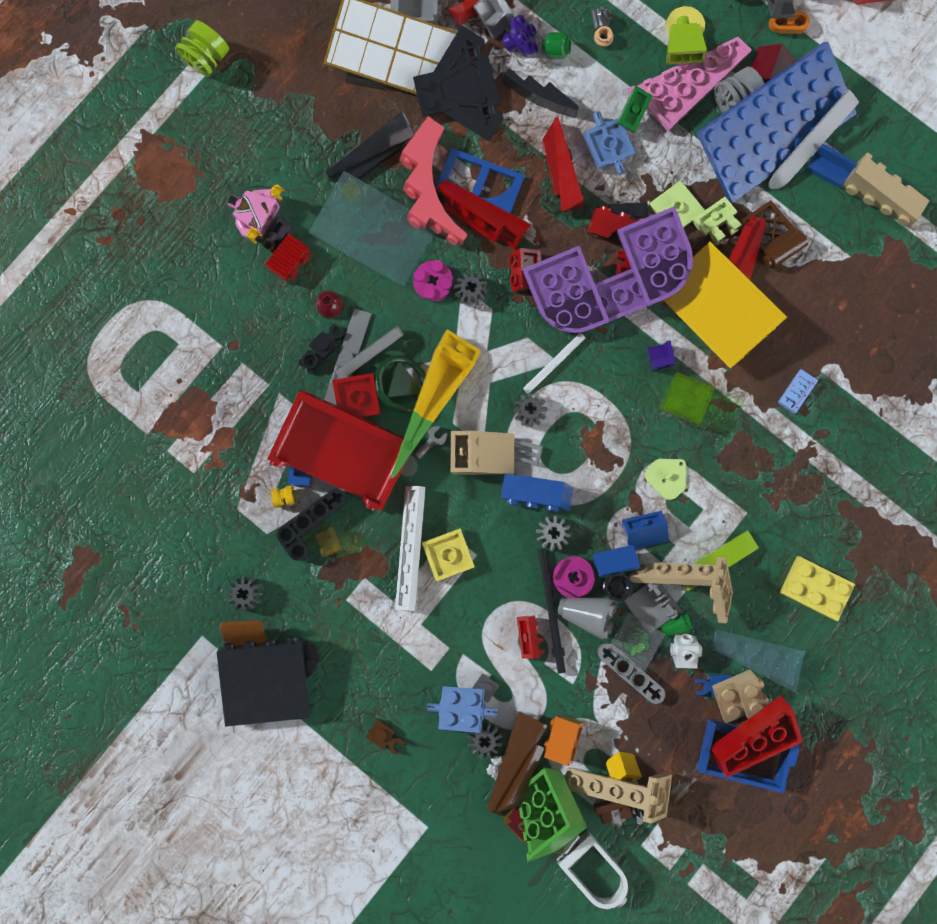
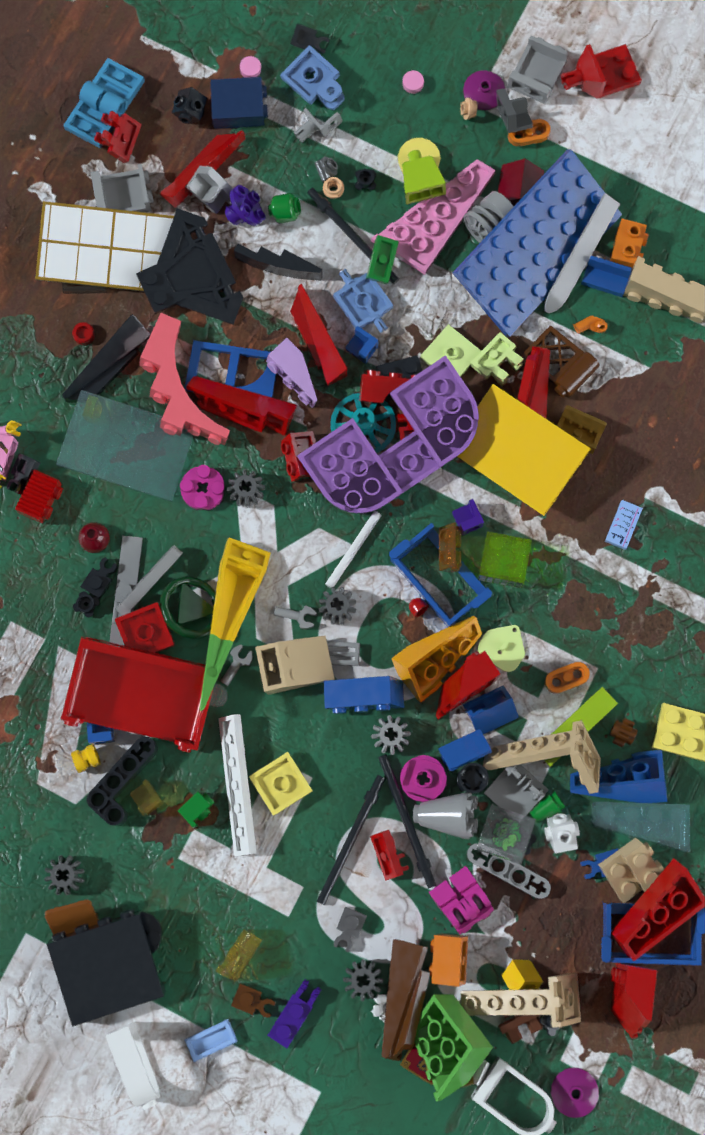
camera: 10 degrees left, 5 degrees down
medium blue plate [427,686,498,733] -> none
none -> red tile [72,322,95,346]
none -> white window [105,1022,160,1110]
none -> green brick [177,792,215,828]
none -> light blue tile [185,1019,238,1062]
none -> clear yellow slope [215,929,262,981]
none -> lavender slope [266,338,317,408]
none -> dark purple hinge [267,979,322,1048]
none -> light grey bar [274,606,317,630]
none -> black bar [307,187,400,285]
none -> black bar [316,775,385,906]
none -> teal wheel [330,393,396,454]
none -> blue panel [345,326,379,364]
none -> black plate [355,169,376,190]
none -> blue piece [389,523,492,627]
none -> light orange wedge [391,615,482,702]
none -> red hinge [409,598,429,618]
none -> dark pink hips [429,866,494,934]
none -> red wedge [436,651,500,720]
none -> clear orange hinge [439,523,462,572]
none -> orange plate [545,662,590,694]
none -> magenta dish [551,1068,599,1118]
none -> pearl gold bracket [557,405,607,454]
none -> blue wedge [570,750,667,804]
none -> orange arm [573,316,608,334]
none -> reddish brown gear [609,718,638,747]
none -> orange brick [610,219,649,269]
none -> red wedge [611,963,657,1039]

